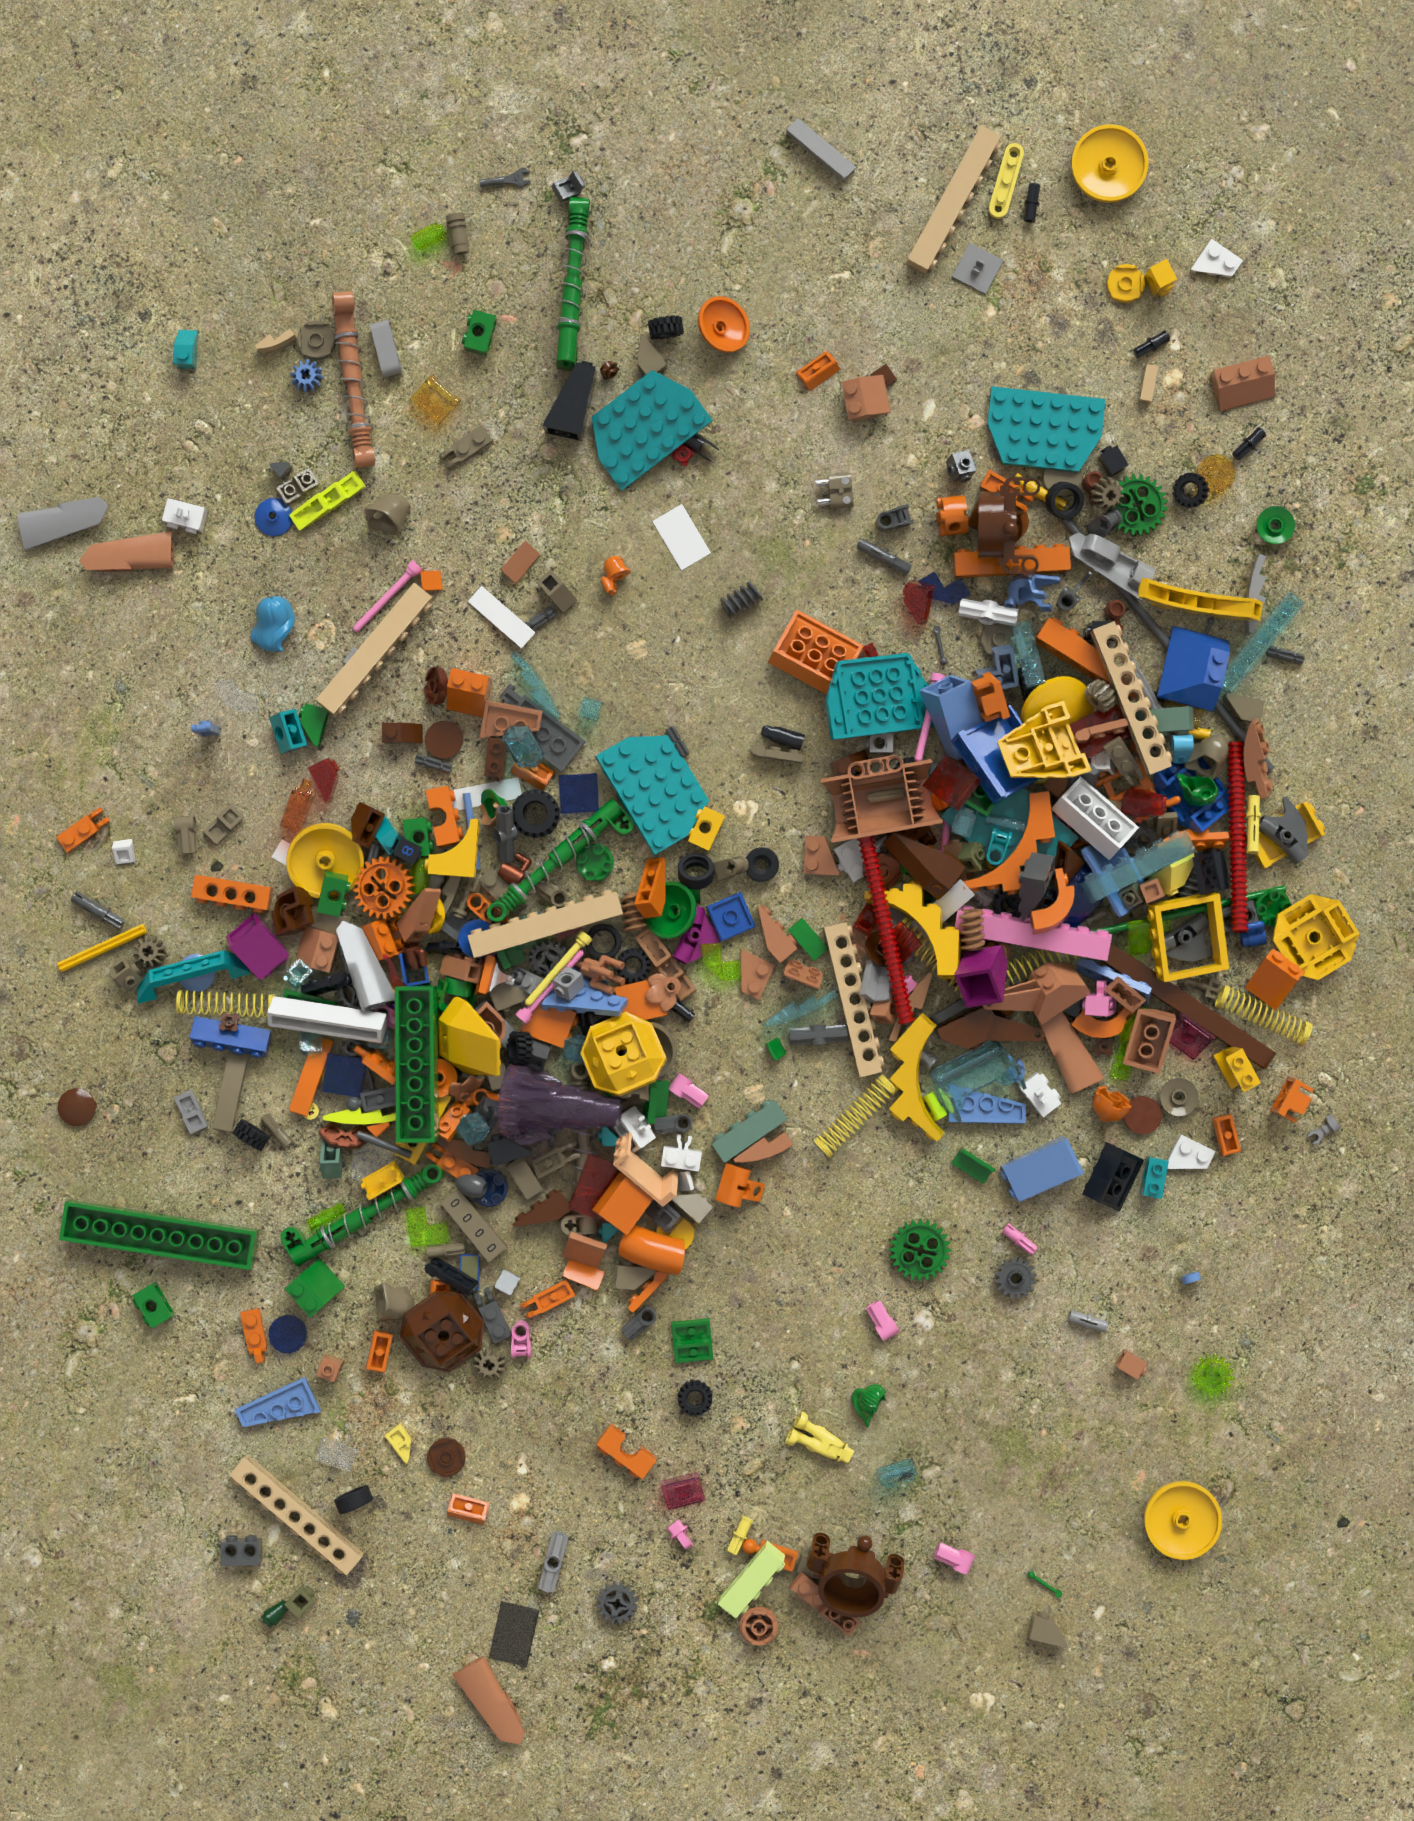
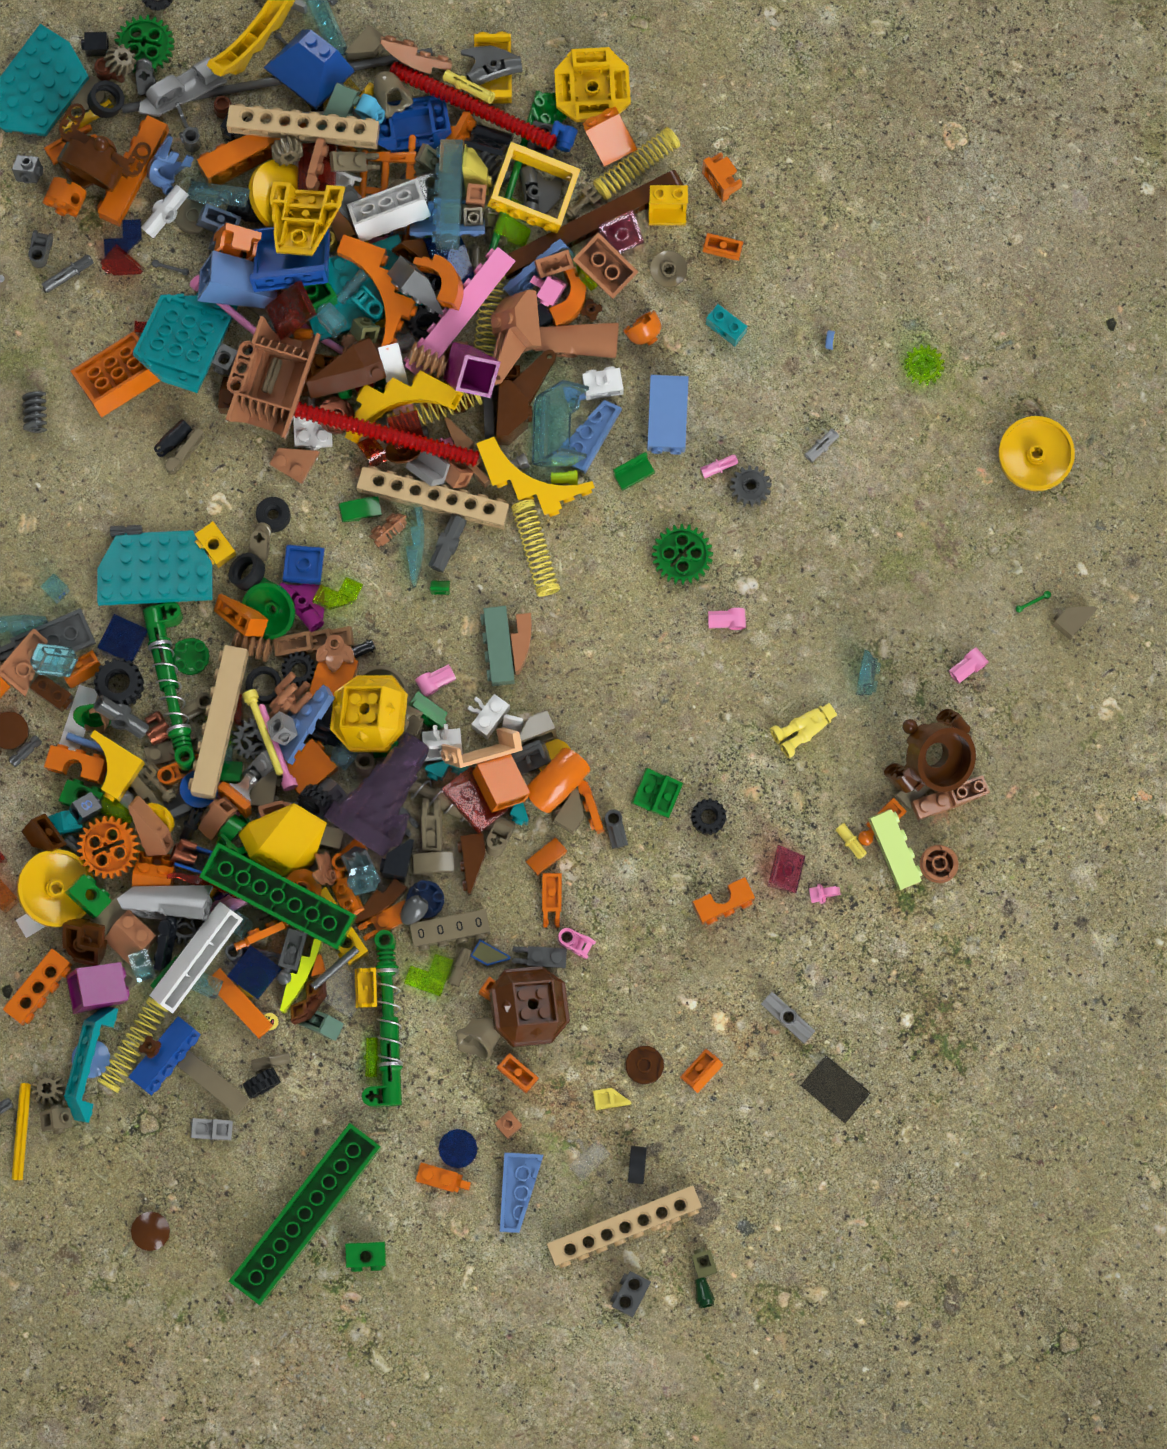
camera: 60 degrees left, 10 degrees down
green slope [285,1258,345,1318] -> none
black hinge [424,1258,479,1296] -> none
nougat panel [452,1656,525,1744] -> none
dark tan gear [473,1347,506,1381] -> none
slope [494,1269,520,1296] -> none
nougat tile [562,1232,607,1269] -> none
dark grey gear [596,1581,638,1624] -> none
dark grey piece [654,1113,693,1135] -> none
orange piece [715,1163,765,1208] -> none
nougat wing [741,950,775,1000] -> none
nougat slope [757,905,797,963] -> none
green hair [851,1384,886,1427] -> none
black slope [1082,1142,1144,1212] -> none
clear neon green slope [1109,1037,1133,1082] -> none
nougat brick [1115,1348,1147,1380] -> none
clear red slope [1121,787,1167,817] -> none
copper tile [1123,1096,1162,1134] -> none
white wing [1167,1134,1216,1169] -> none
green hair [1176,773,1219,807] -> none
light grey piece [1307,1114,1341,1144] -> none

